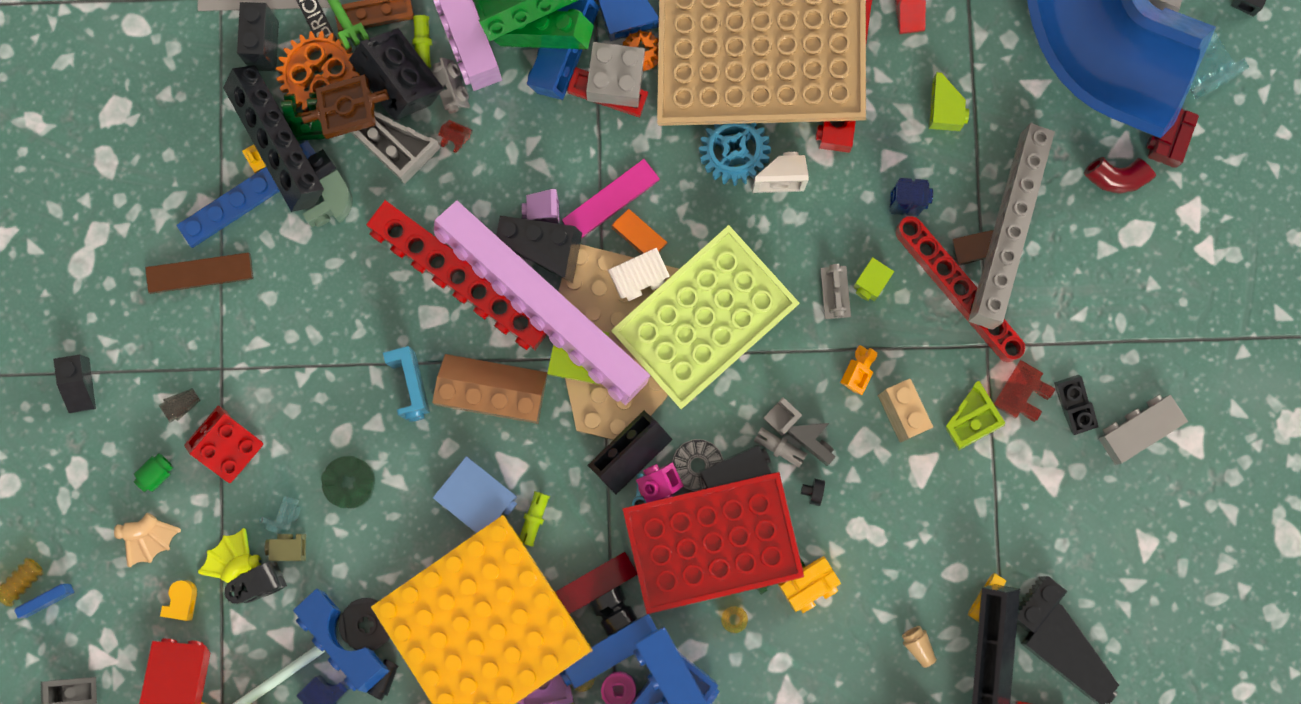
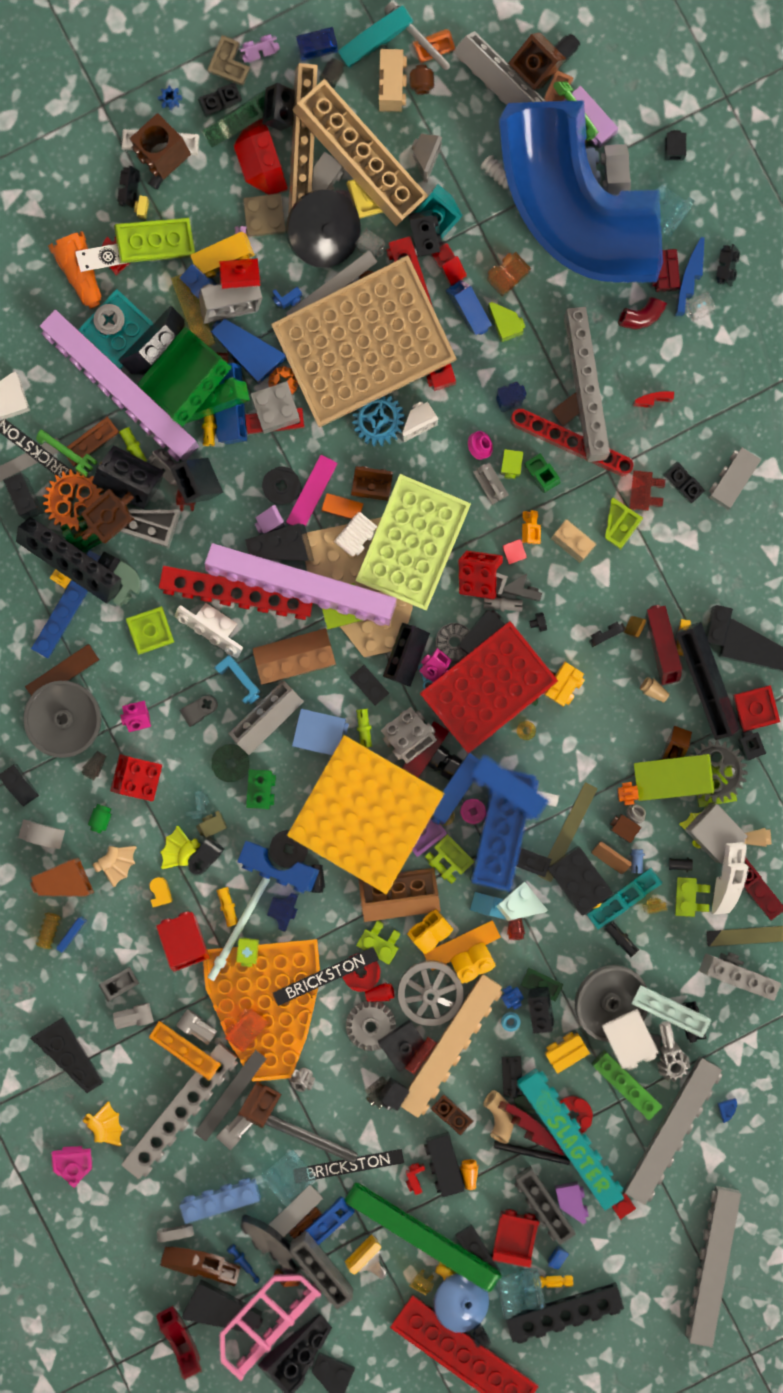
camera: 25 degrees left, 5 degrees up
none -> light grey brick [18,819,65,849]
none -> dark grey dish [24,681,102,758]
none -> dark orange slope [30,858,94,896]
none -> dark pink brick [120,700,151,732]
none -> lime plate [126,606,175,655]
none -> black brick [170,458,223,504]
none -> white bracket [174,603,243,659]
none -> dark grey piece [180,696,218,727]
none -> yellow pin [202,414,217,446]
none -> yellow pin [216,887,238,927]
none -> light grey brick [228,680,304,755]
none -> green brick [246,769,276,809]
none -> black plate [262,466,301,505]
none -> black plate [350,665,389,706]
none -> reddish brown bracket [351,466,393,501]
none -> light grey brick [381,707,437,764]
none -> blue slope [445,280,492,335]
none -> red bracket [459,550,503,599]
none -> dark pink plate [468,431,493,460]
none -> clear orange brick [487,252,531,297]
none -> coral slope [502,539,527,565]
none -> green brick [524,453,561,493]
none -> black plate [589,621,626,647]
none -> pearl gold slope [624,616,646,638]
none -> red slope [633,391,674,408]
none -> dark red slope [646,605,682,686]
none -> blue slope [675,237,705,316]
none -> clear brick [685,292,716,322]
none -> black hinge [716,244,740,287]

